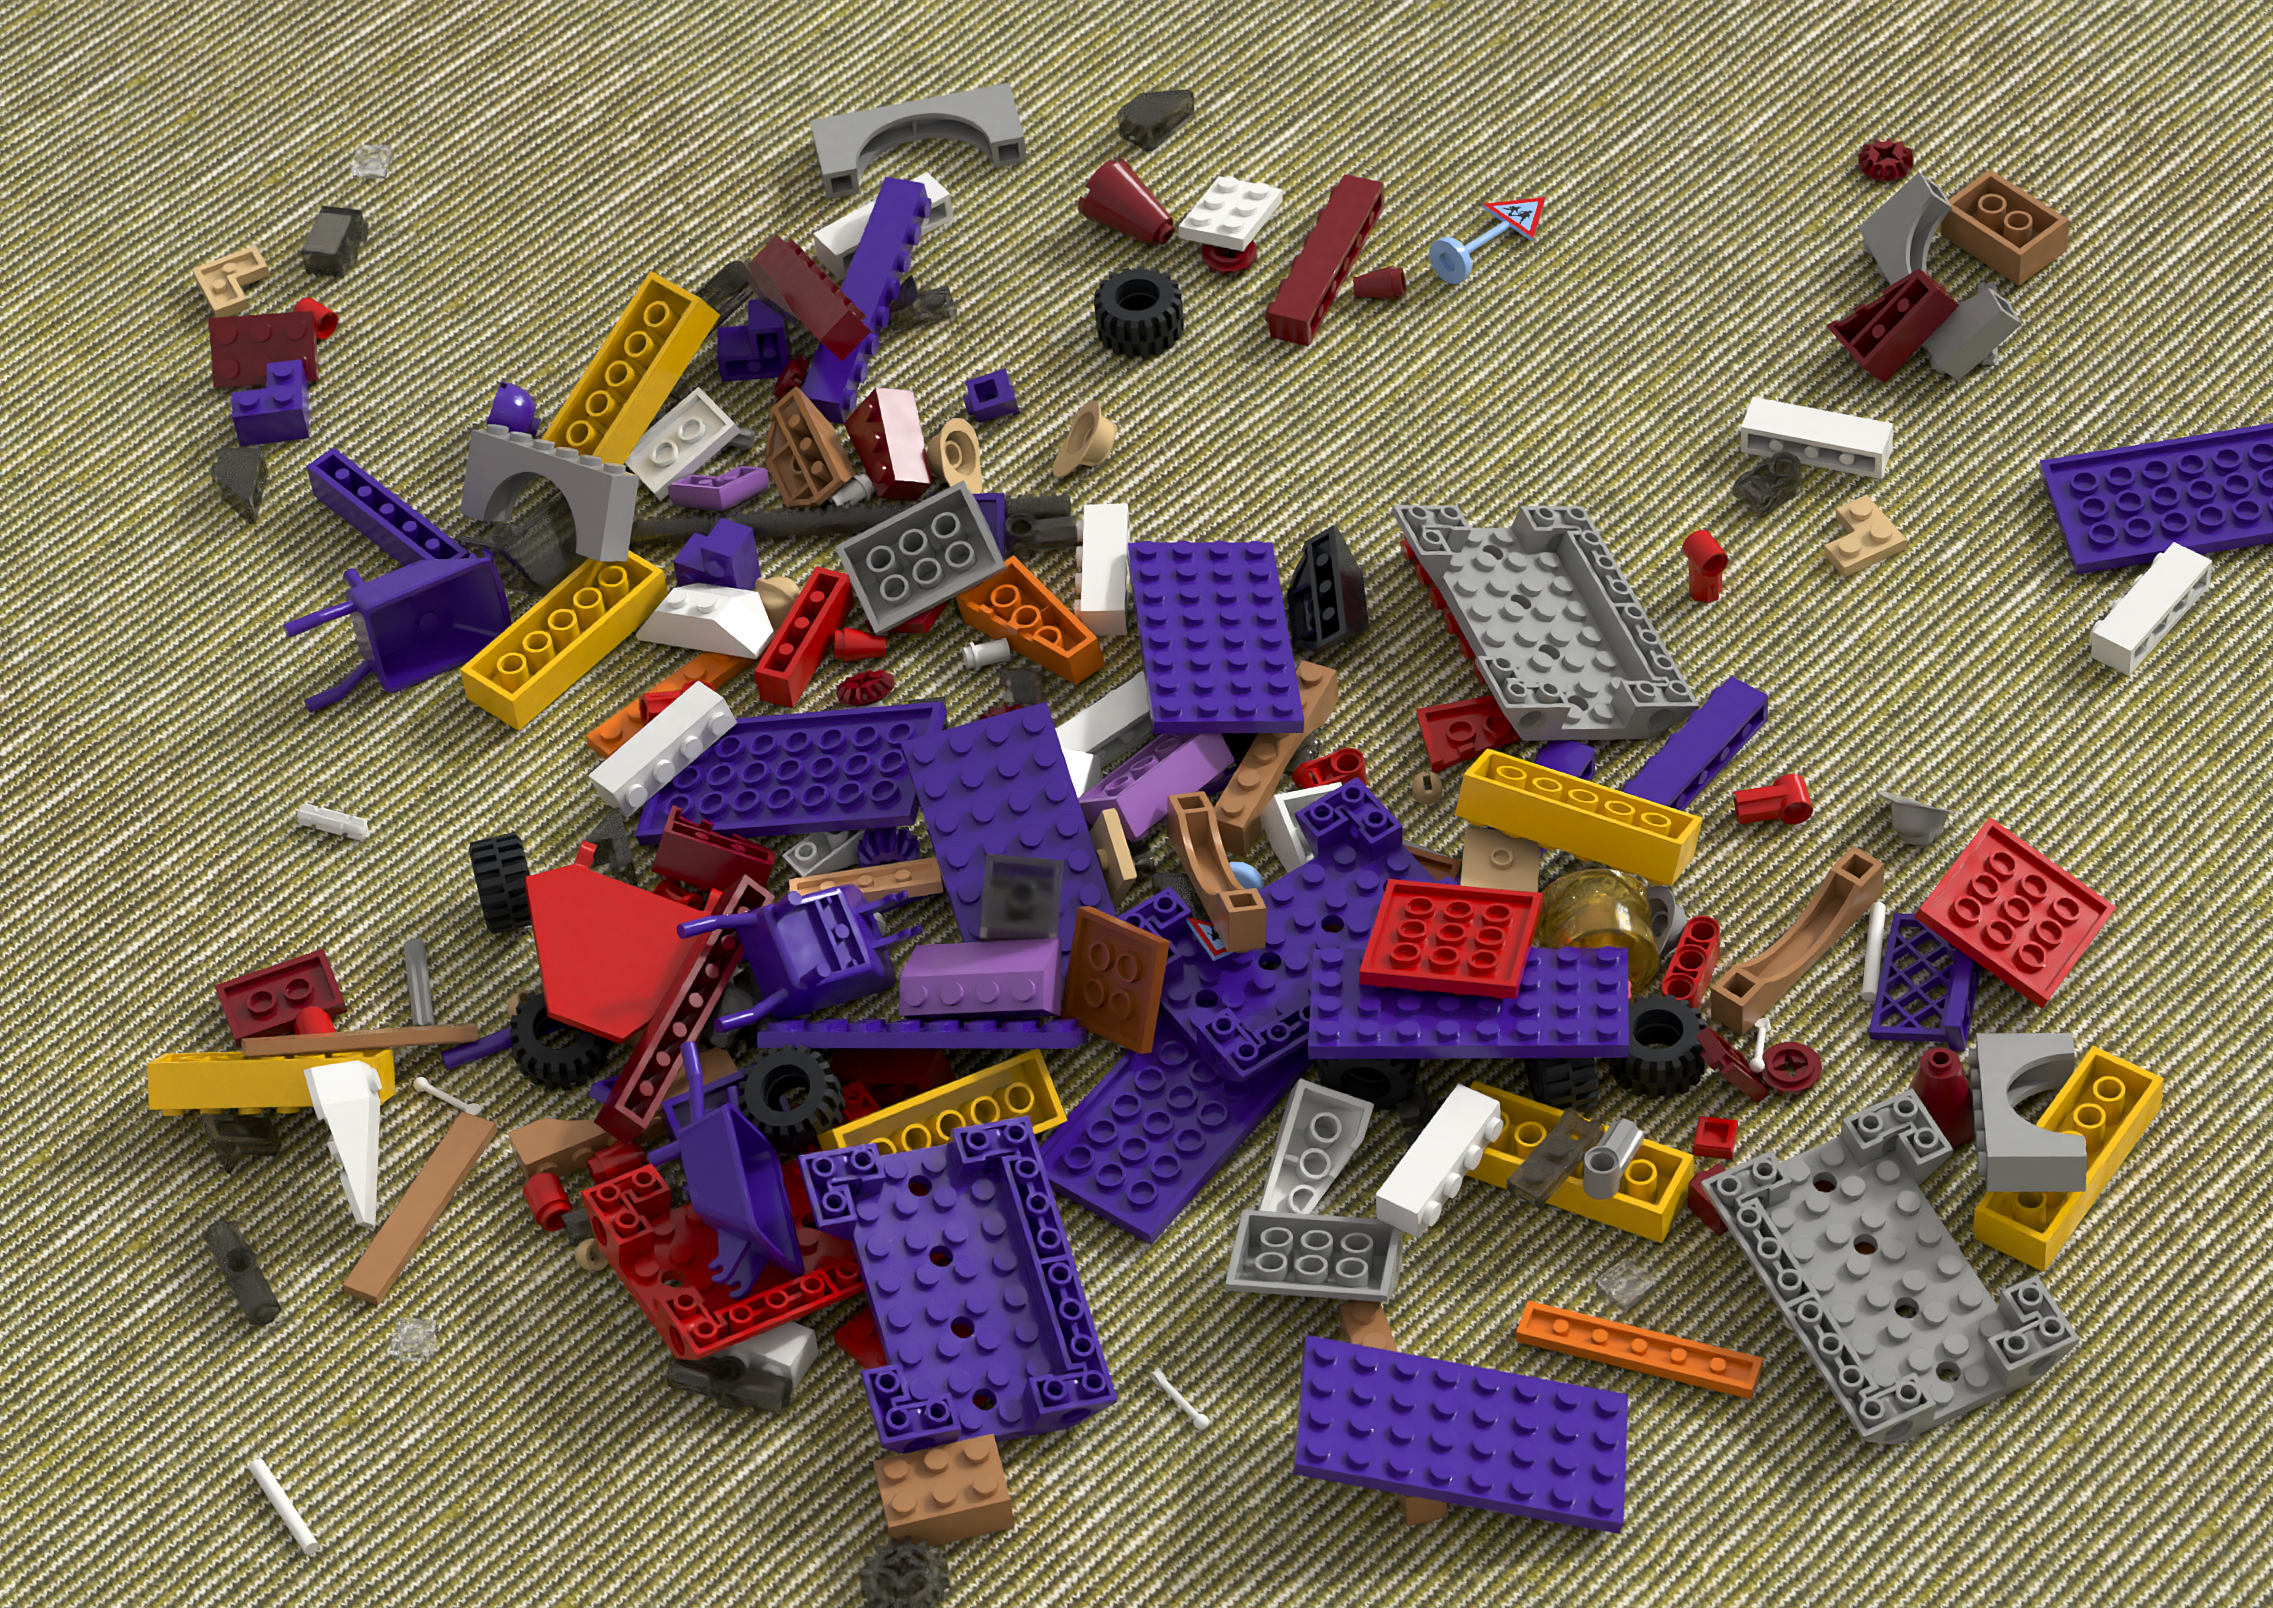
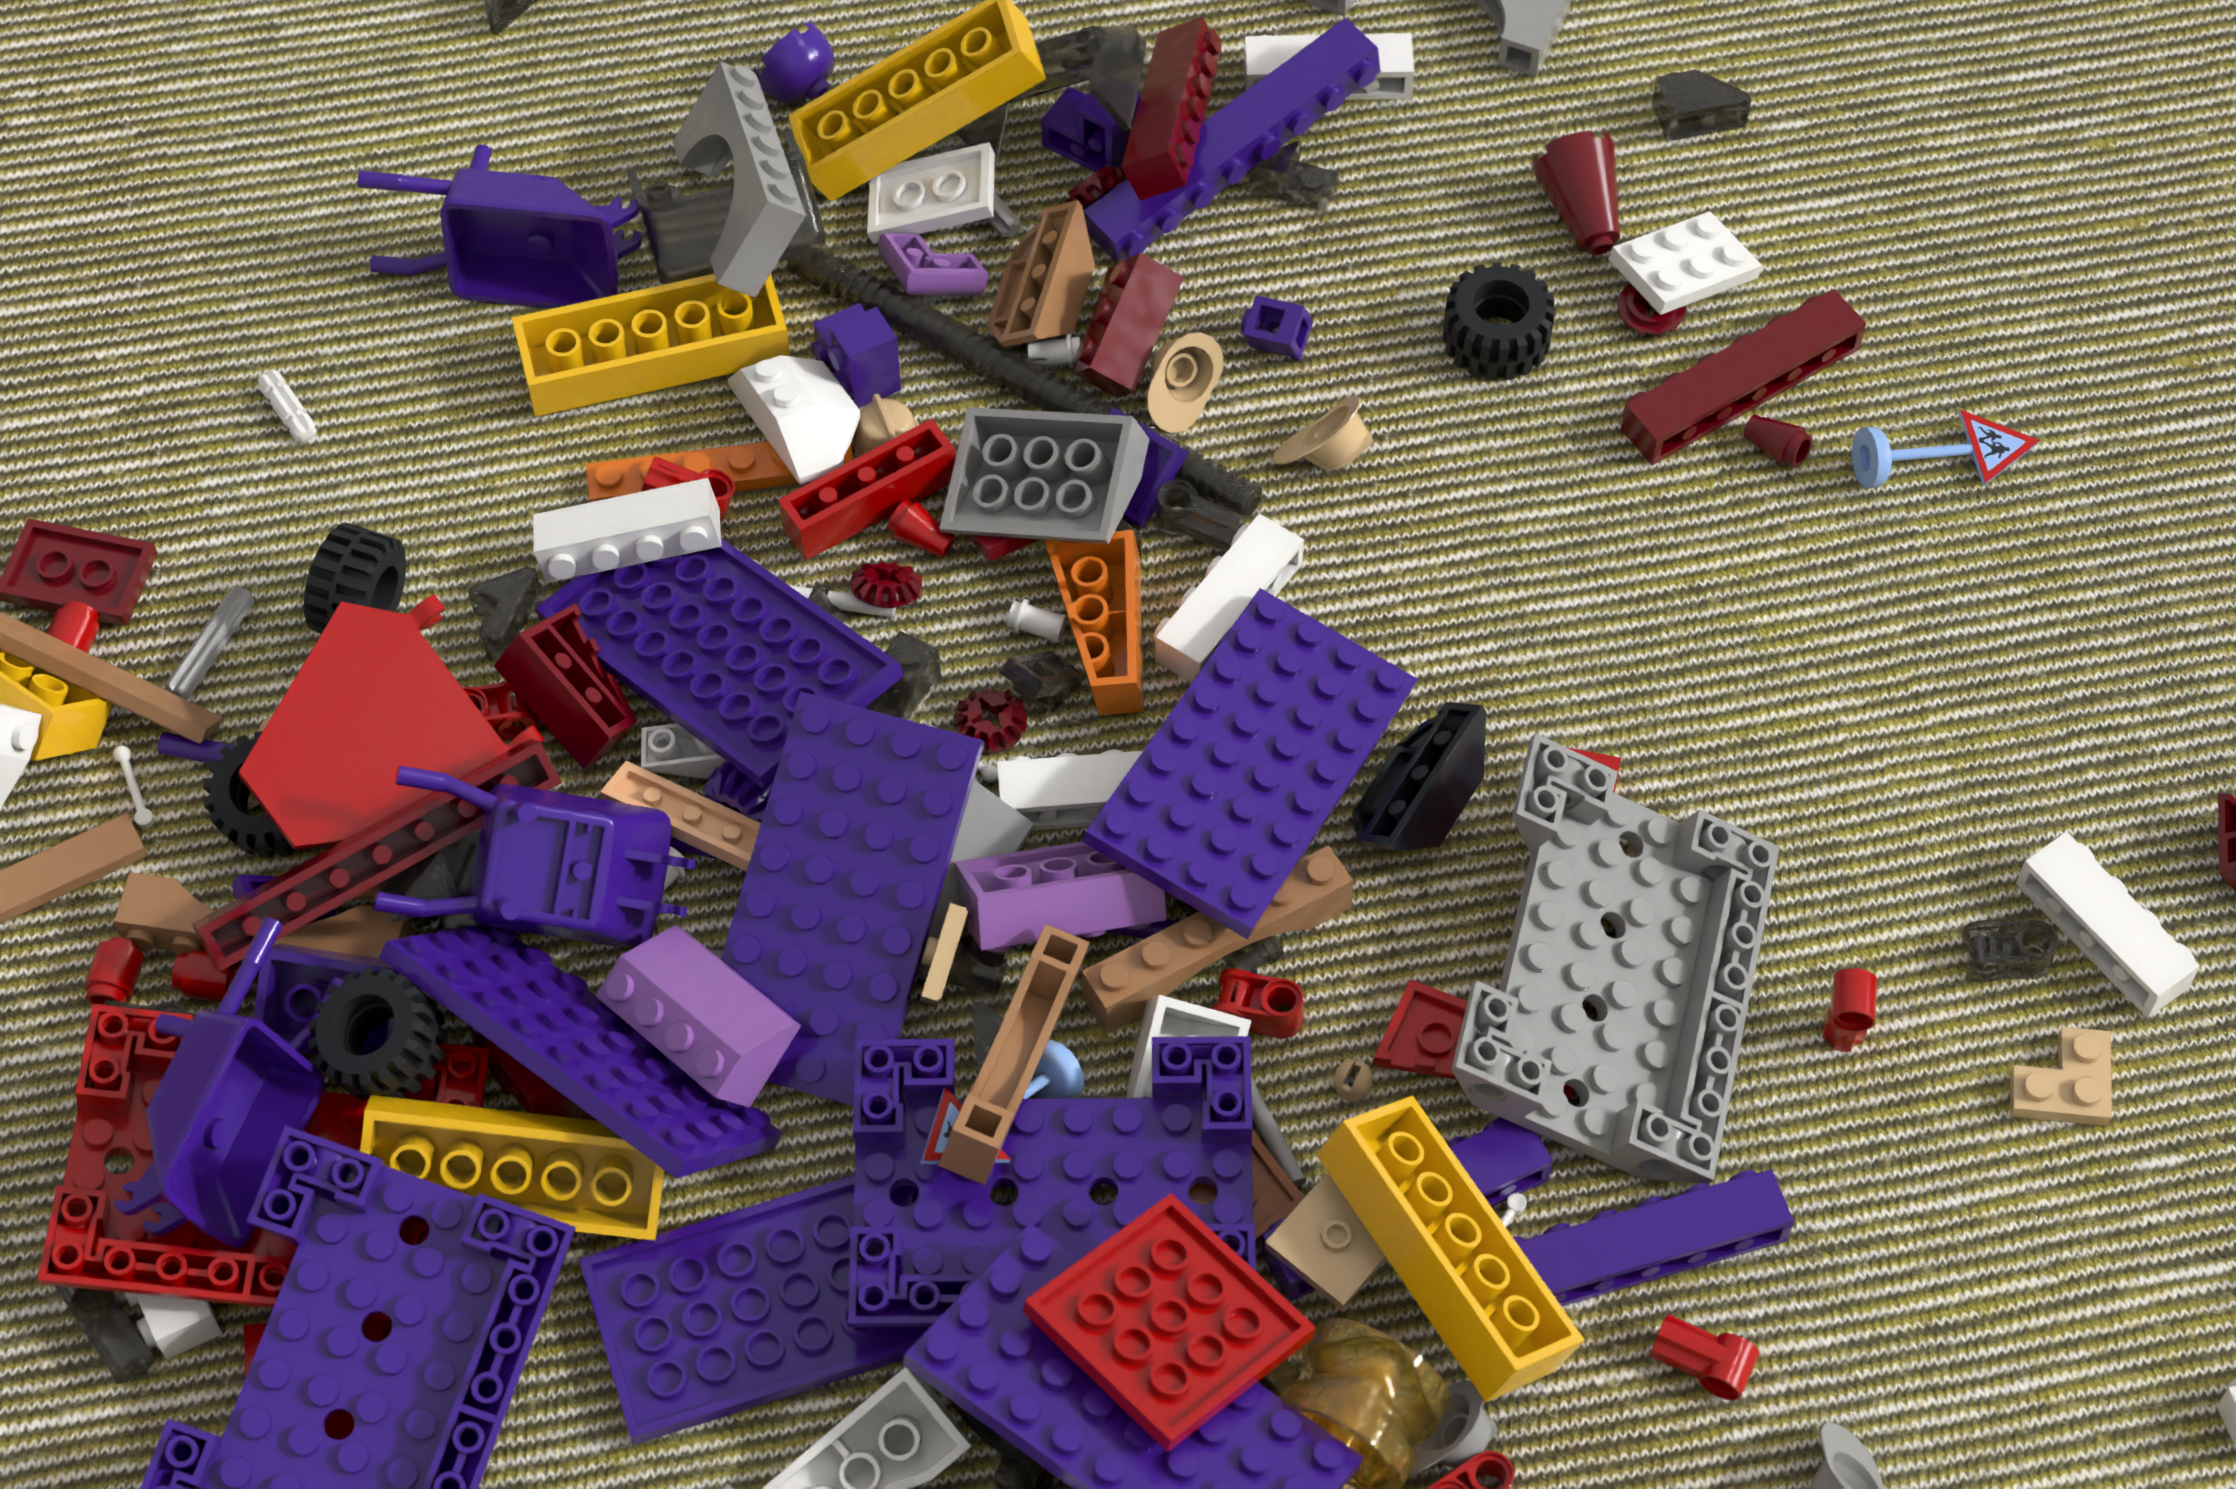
camera: 30 degrees right, 10 degrees up
dark purple brick [306,447,470,567] -> none
clear smoke brick [979,854,1064,942] -> none
dark orange plate [1060,906,1170,1054] -> none

